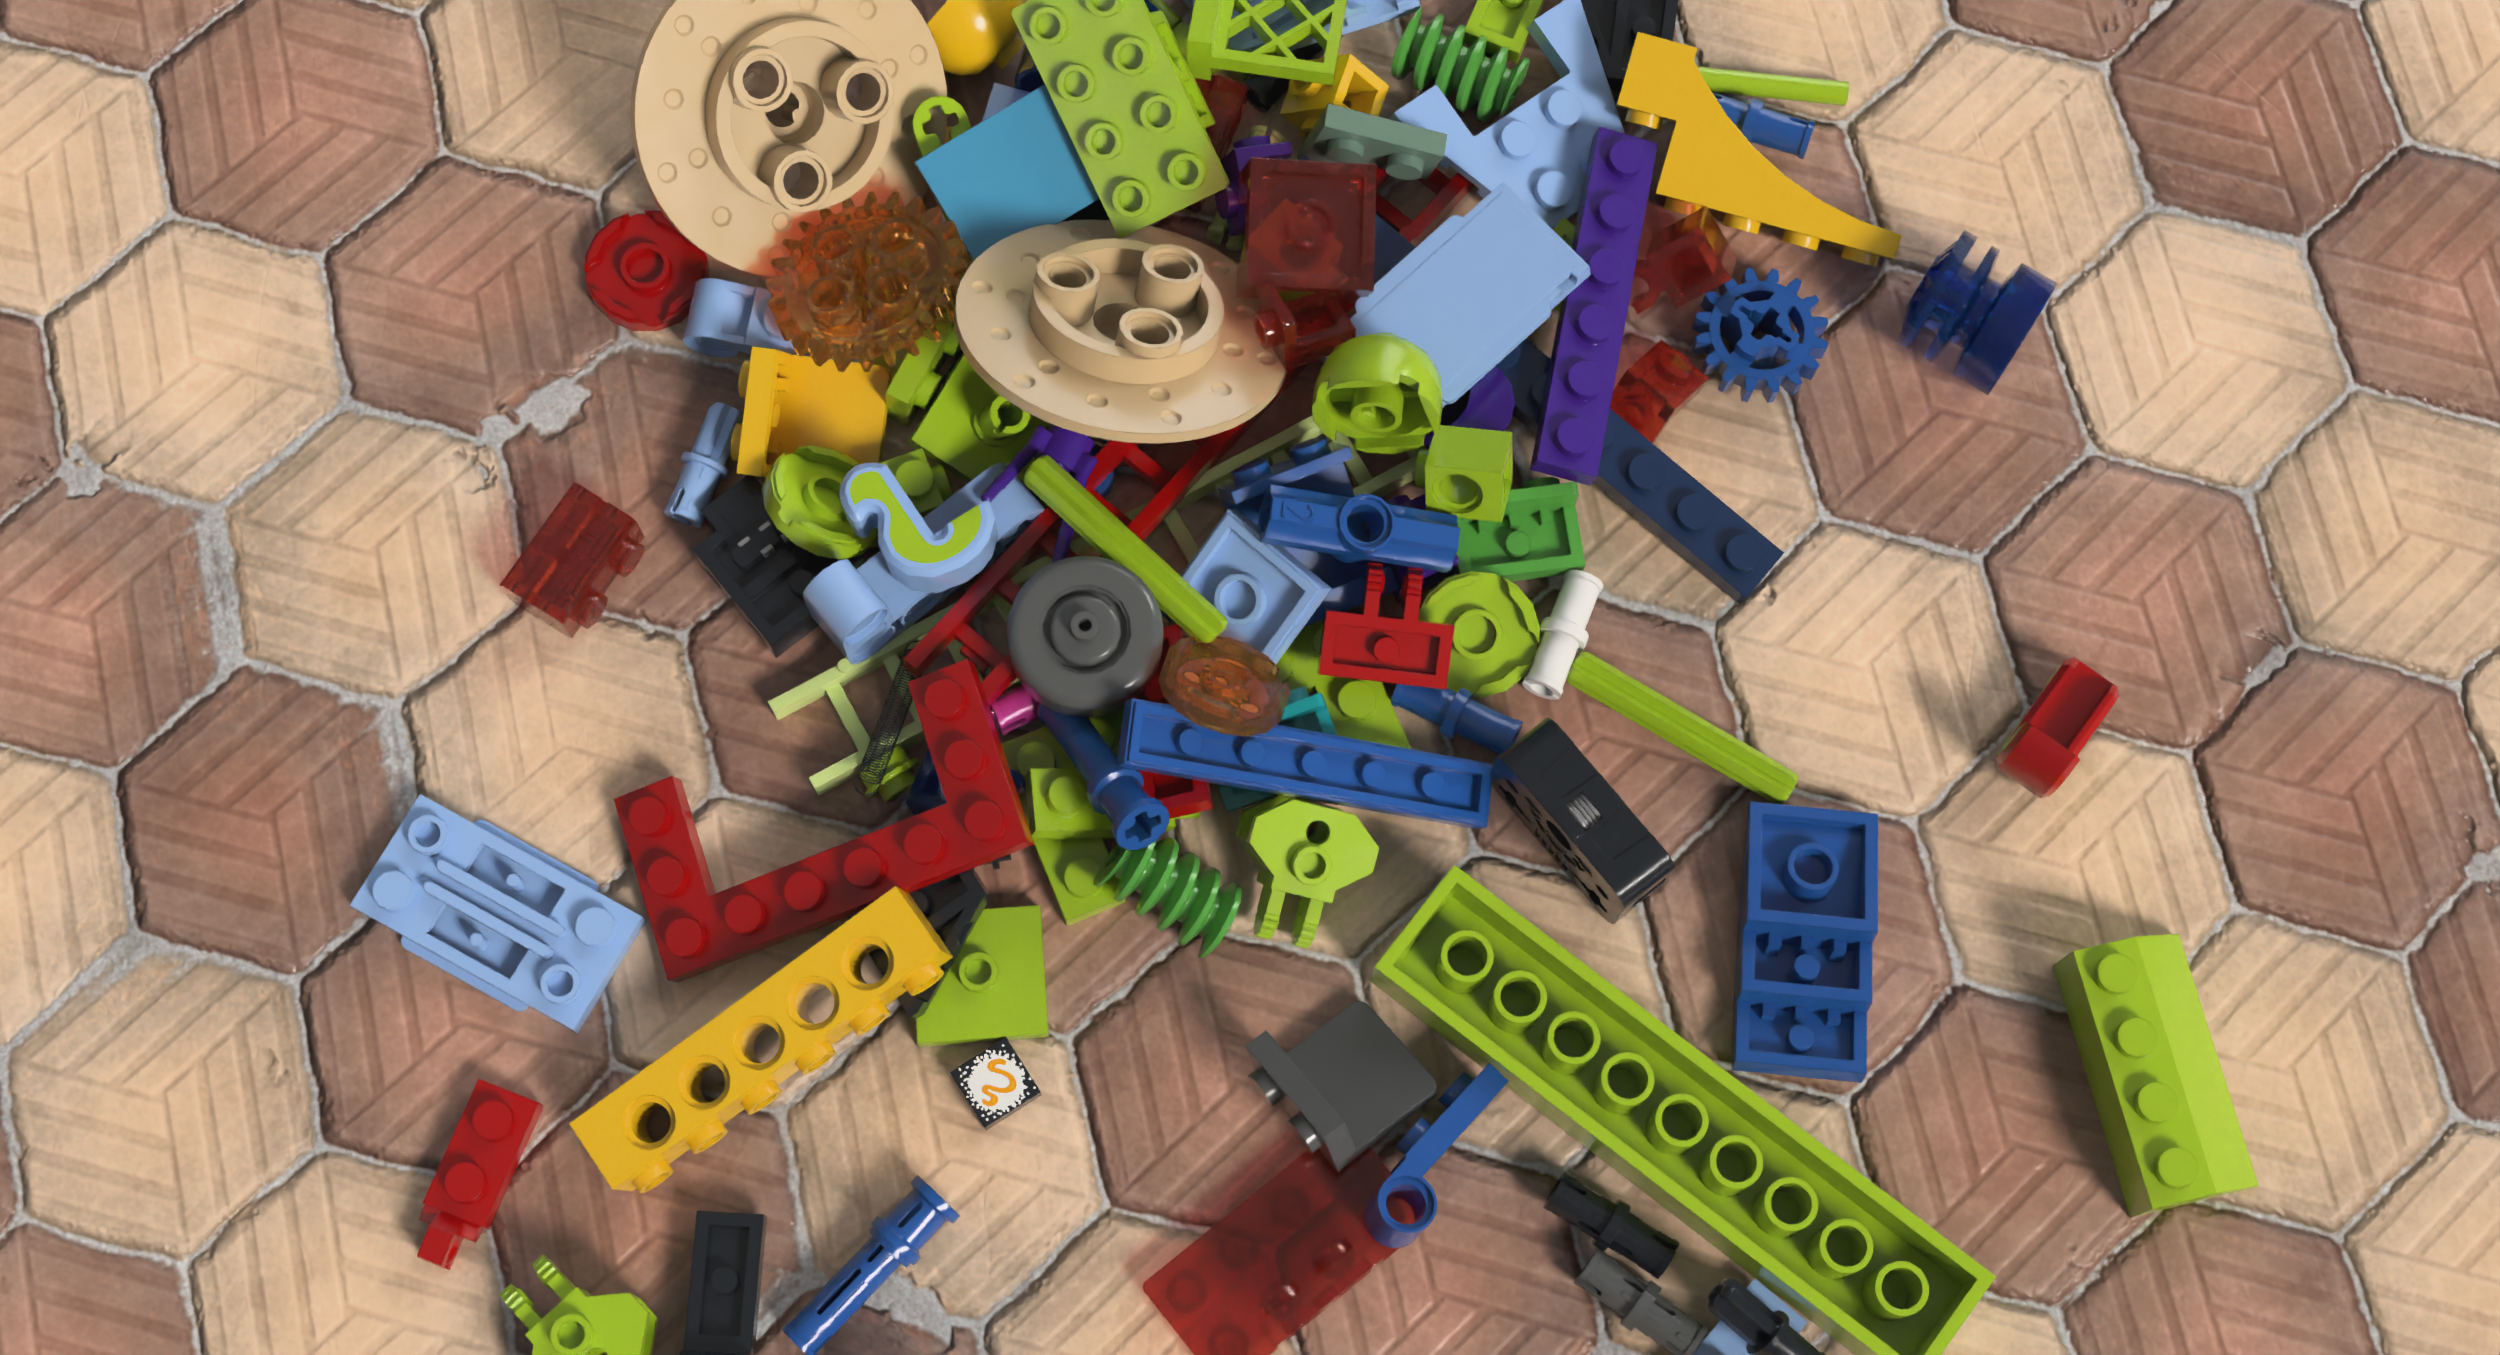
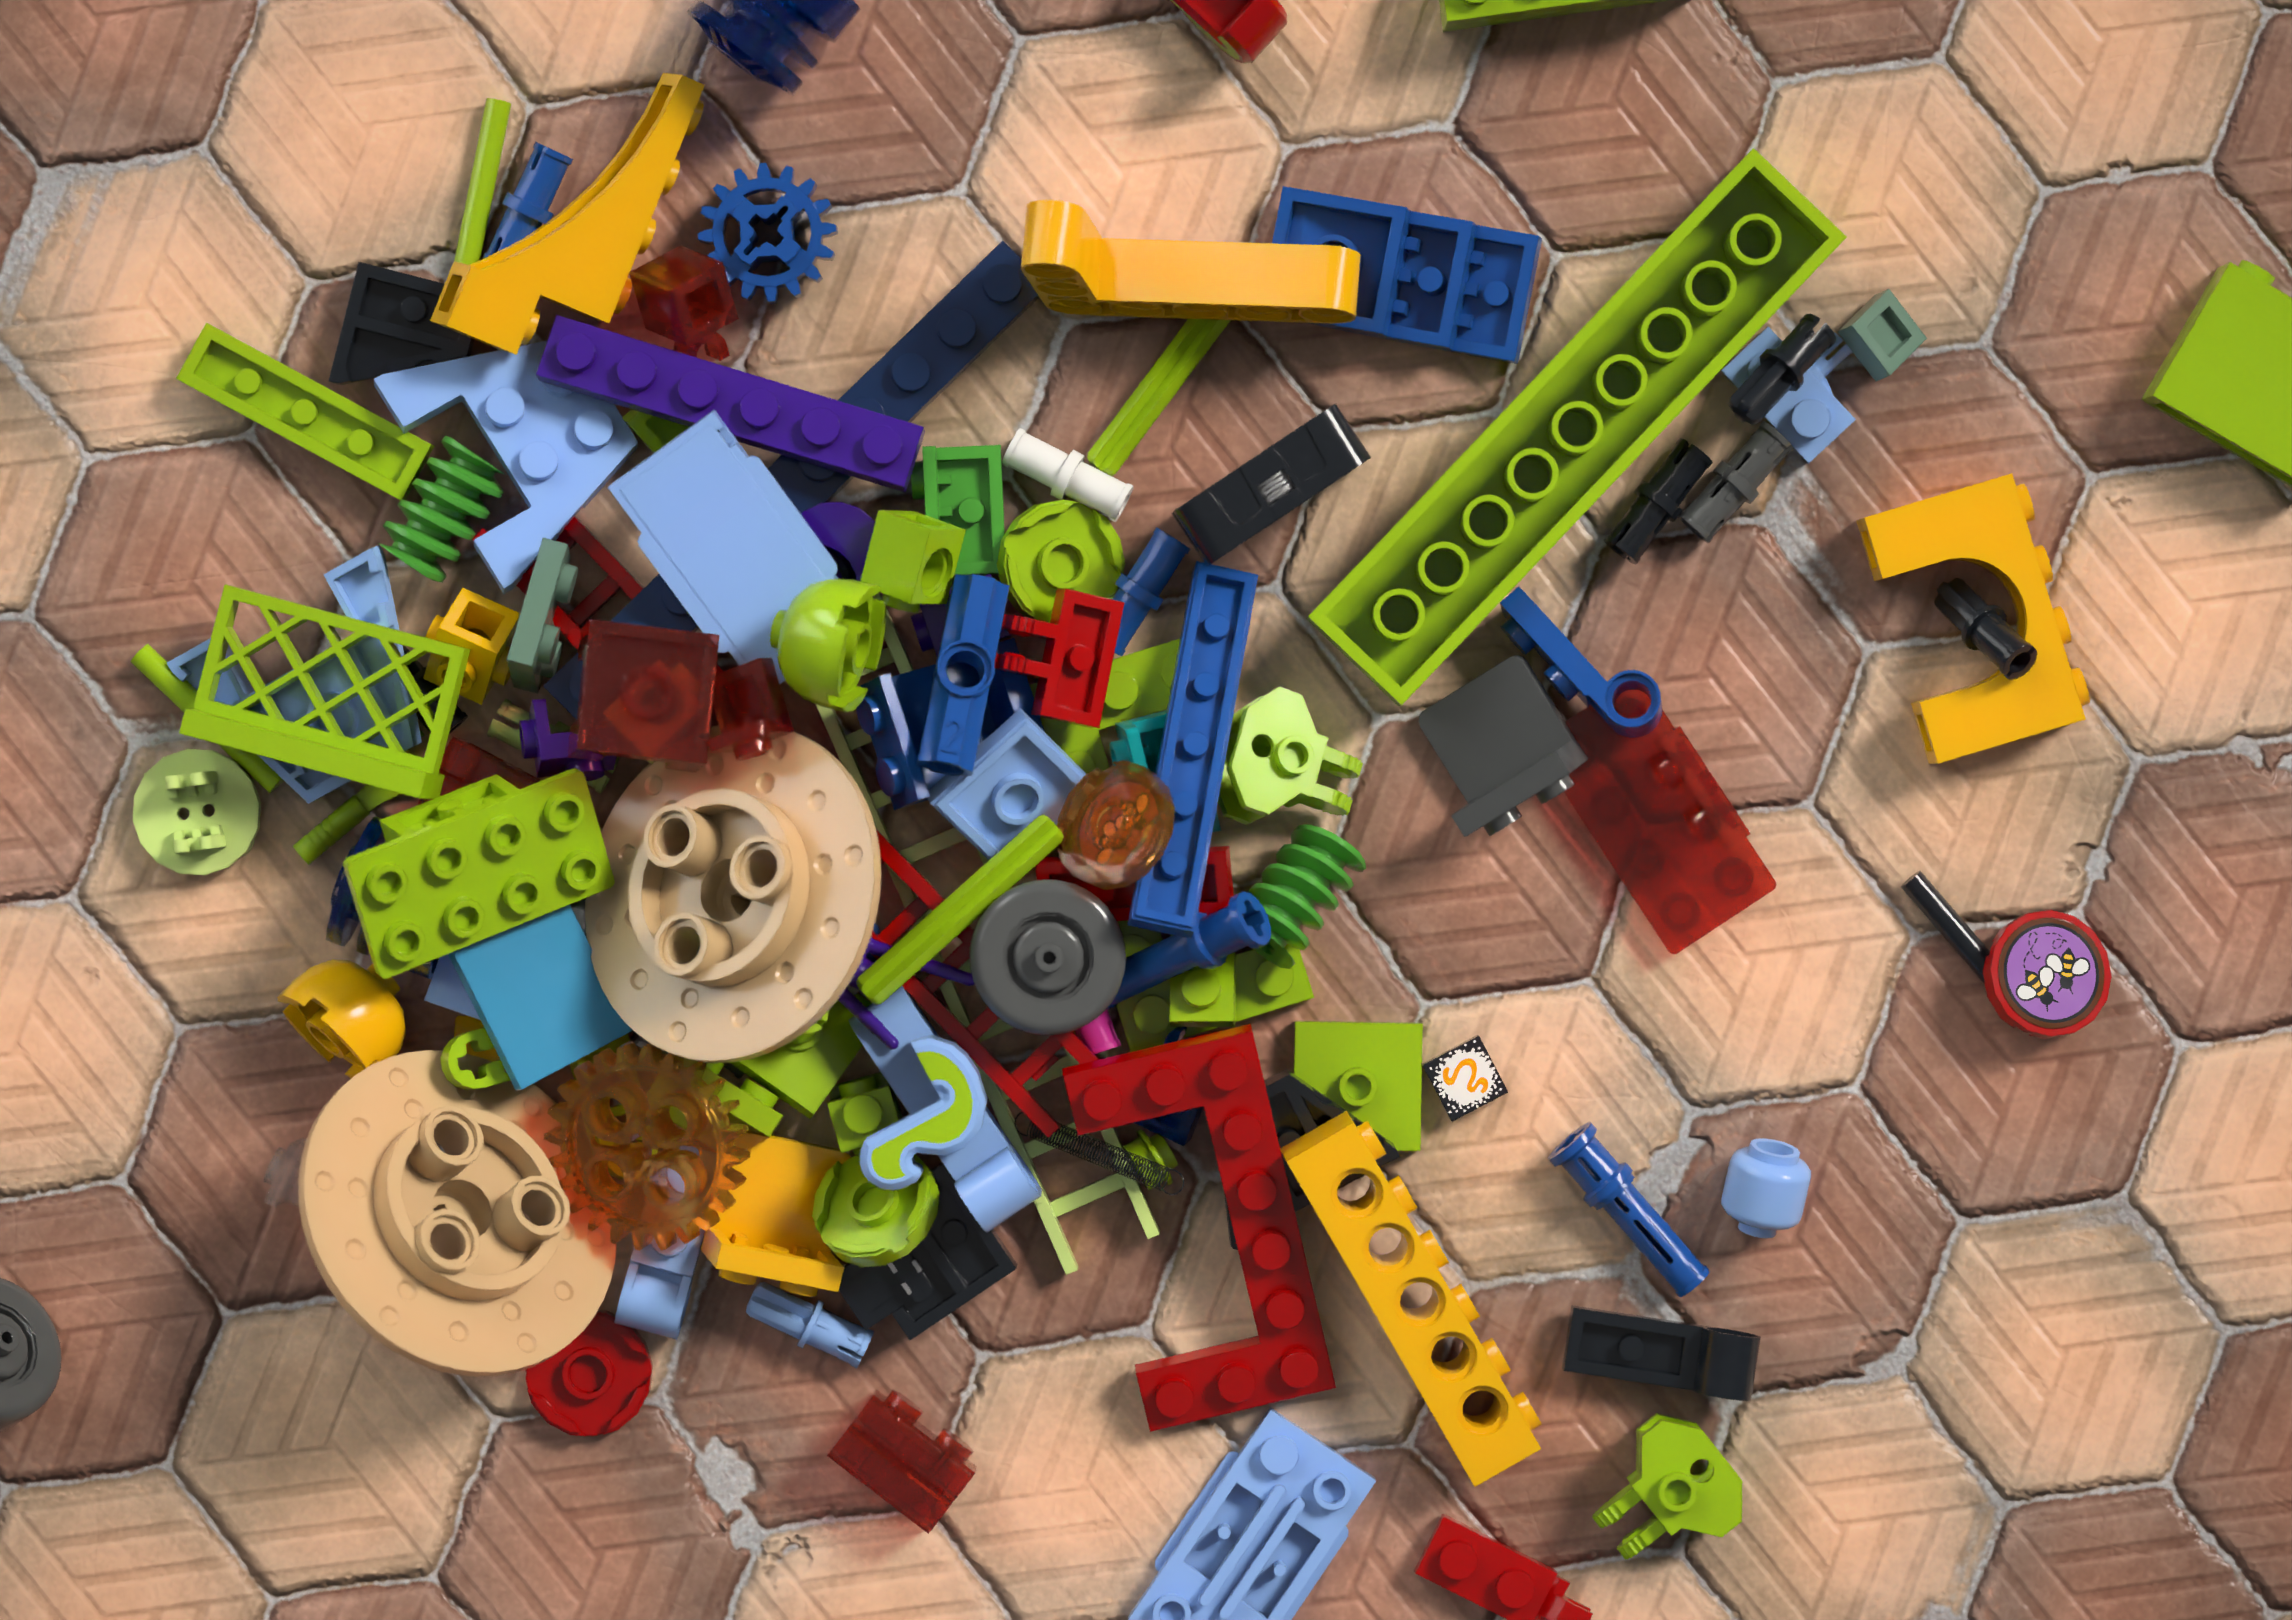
camera: 75 degrees left, 15 degrees up
clear red bracket [1610,339,1709,444] -> none
none -> yellow beam [1021,200,1361,324]

